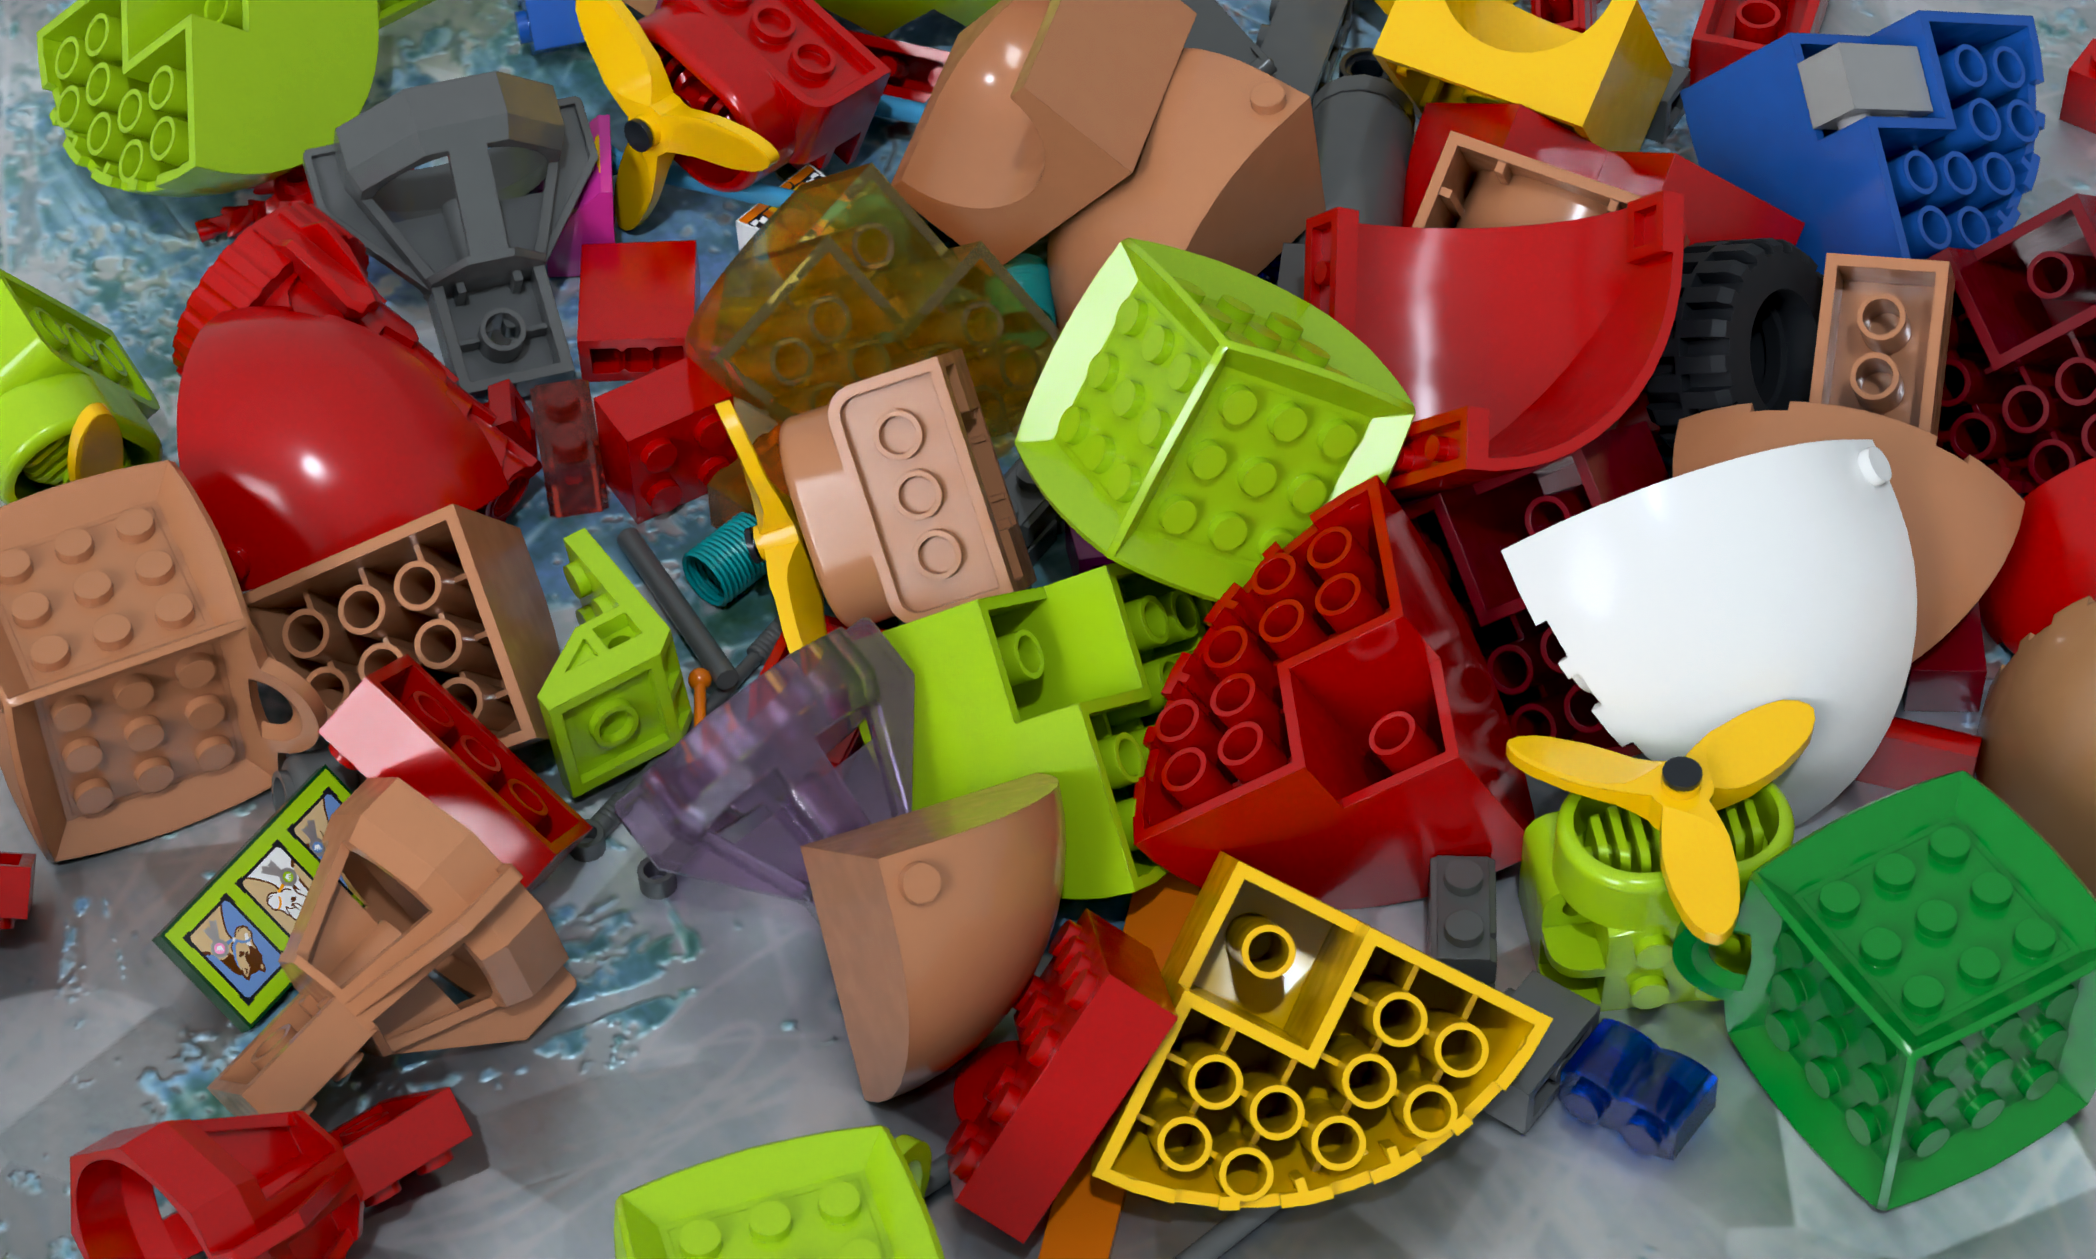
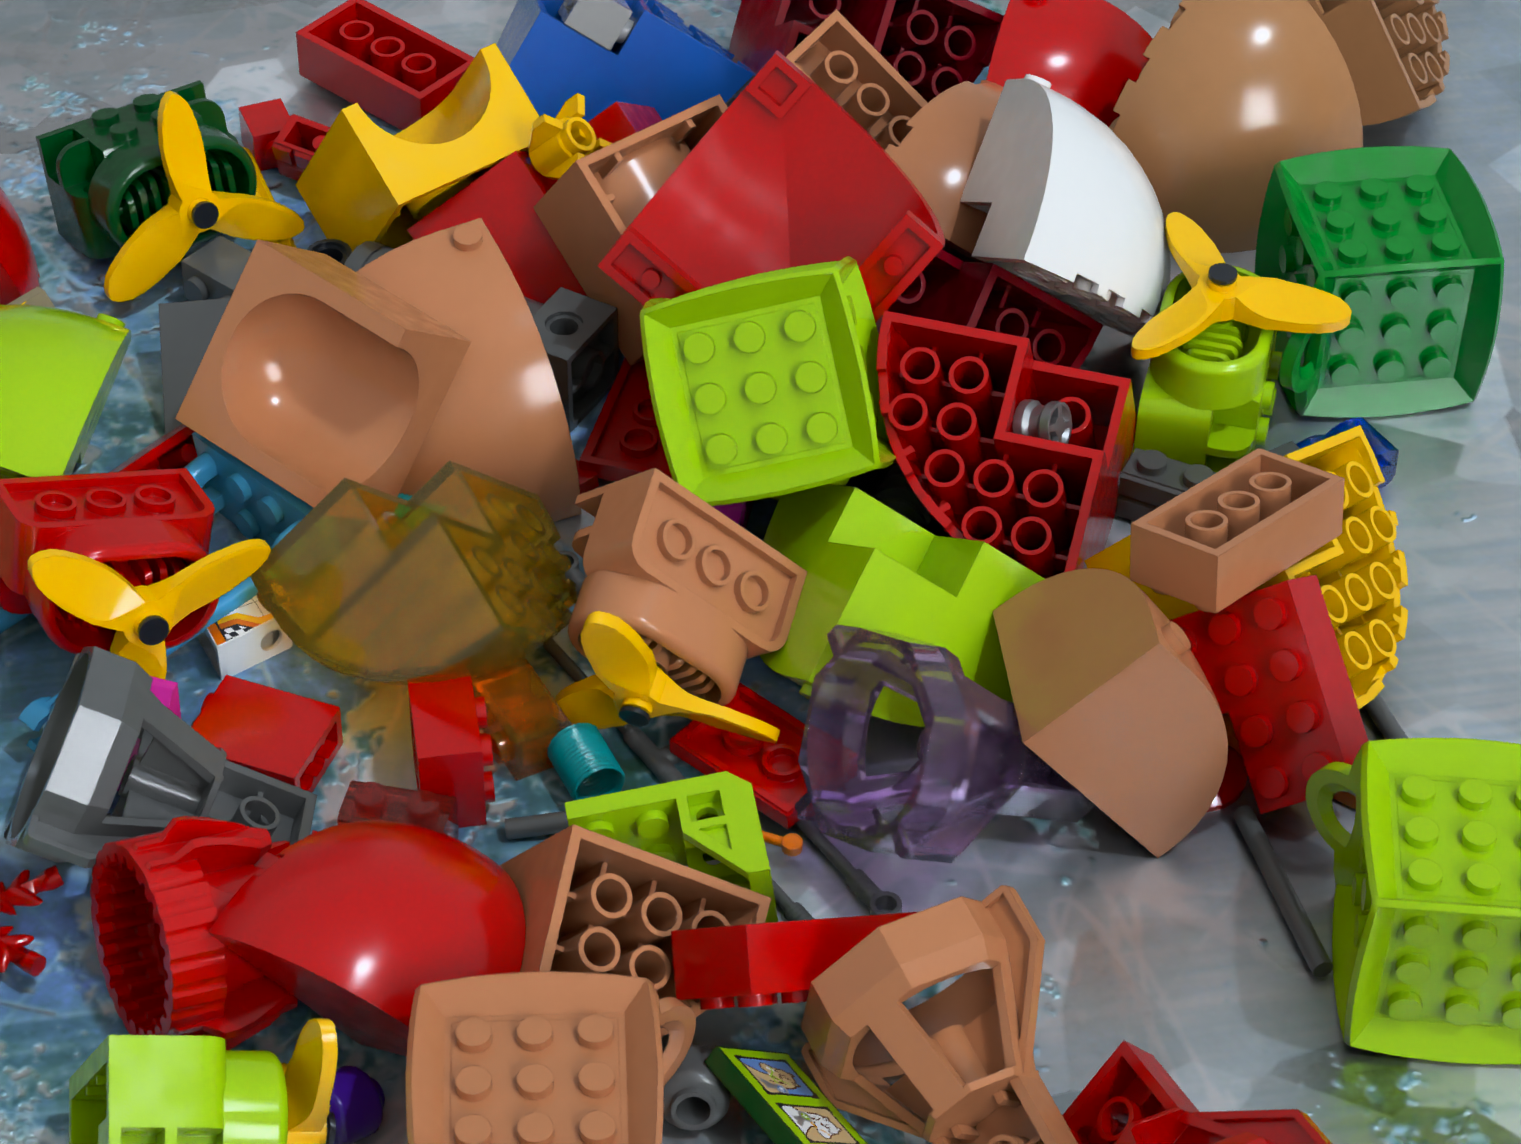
camera: 70 degrees left, 5 degrees down
none -> yellow brick [528,93,613,180]
none -> flat silver wheel [1012,399,1072,444]
none -> nougat brick [1130,448,1345,613]

